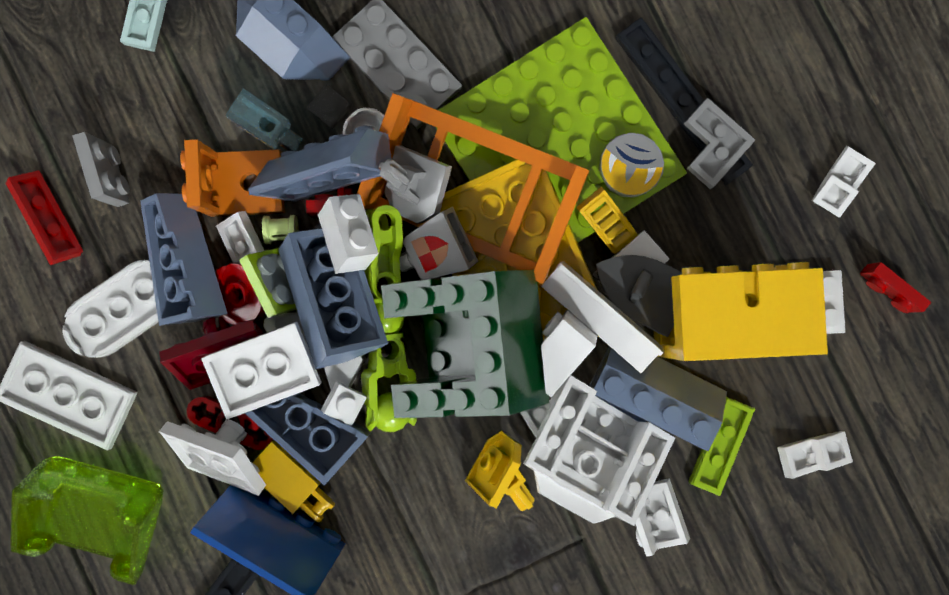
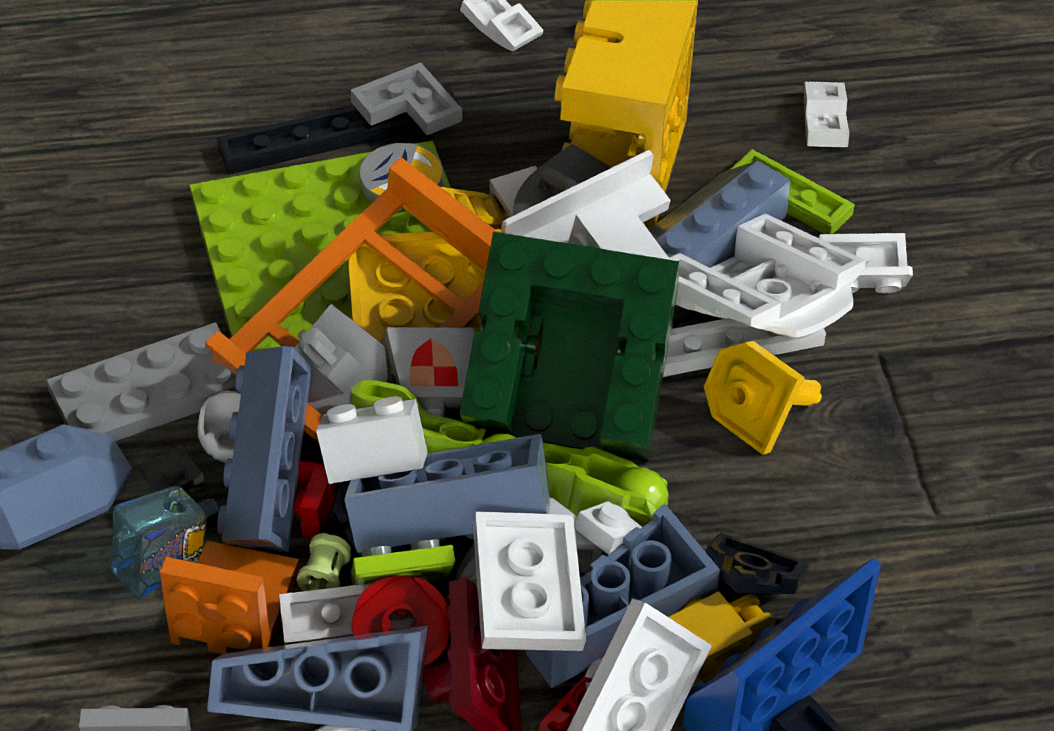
camera: 80 degrees left, 40 degrees down
none -> black plate [706,533,809,596]

